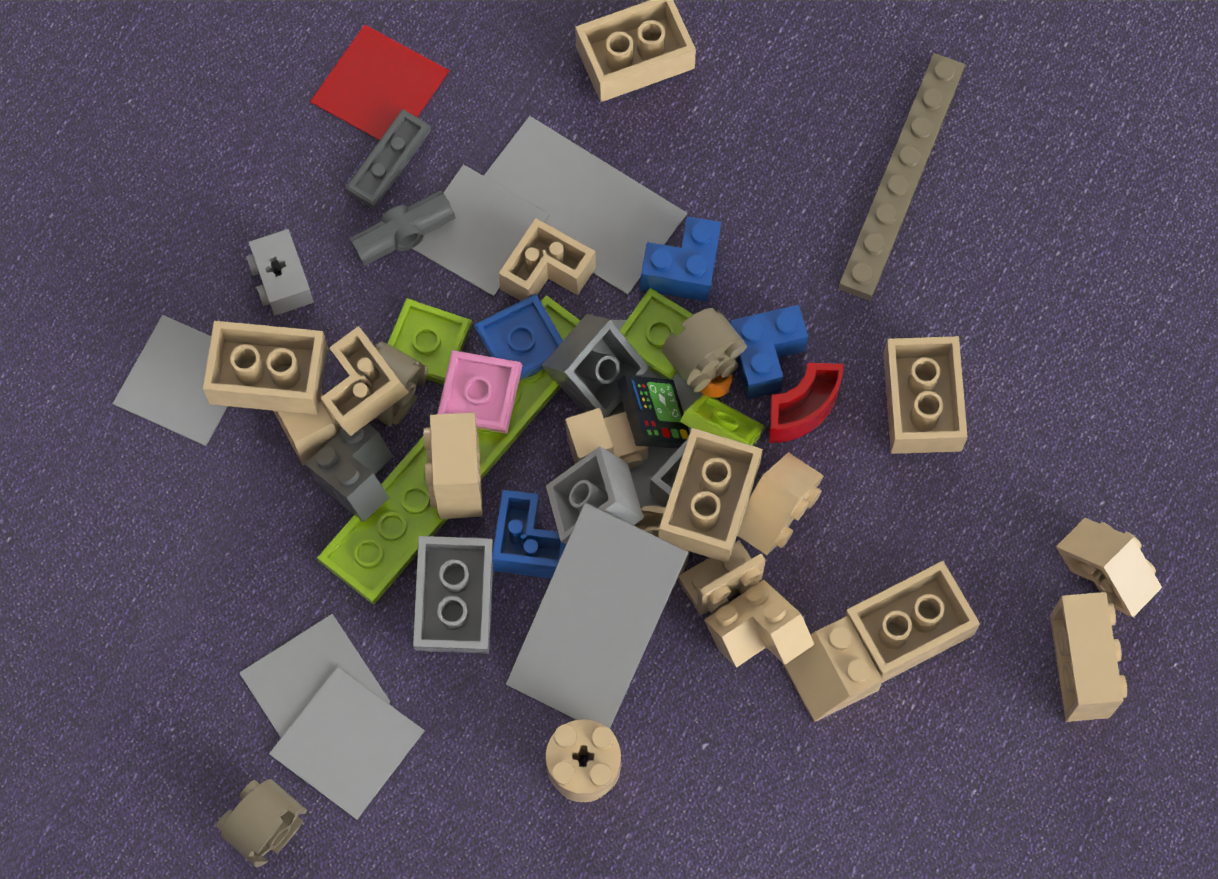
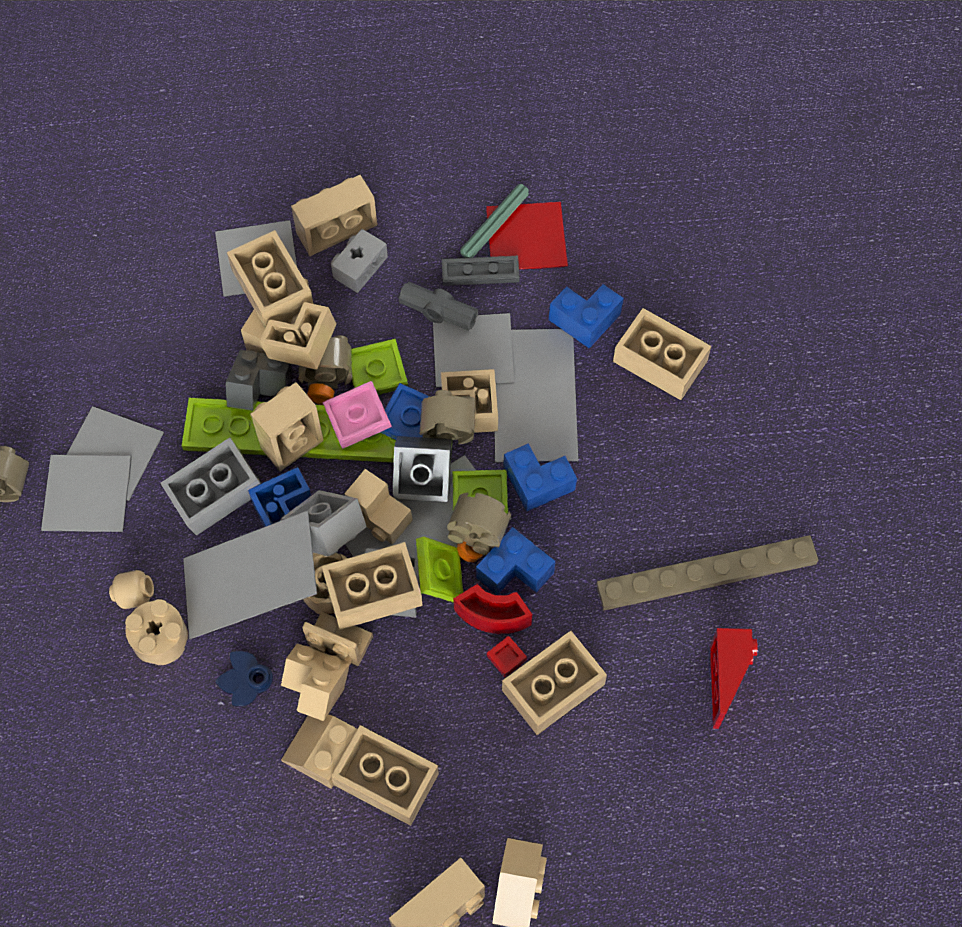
camera: 55 degrees right, 5 degrees down
black tile [617,375,690,449] -> none
tan brick [737,452,824,555] -> none
none -> tan head [109,570,154,609]
none -> dark blue plate [216,651,273,707]
none -> tan brick [291,175,377,256]
none -> orange tile [307,383,335,405]
none -> dark tan brick [419,390,476,444]
none -> sand green axle [460,184,529,258]
none -> red tile [487,636,527,677]
none -> blue brick [548,284,624,348]
none -> red slope [710,628,758,729]

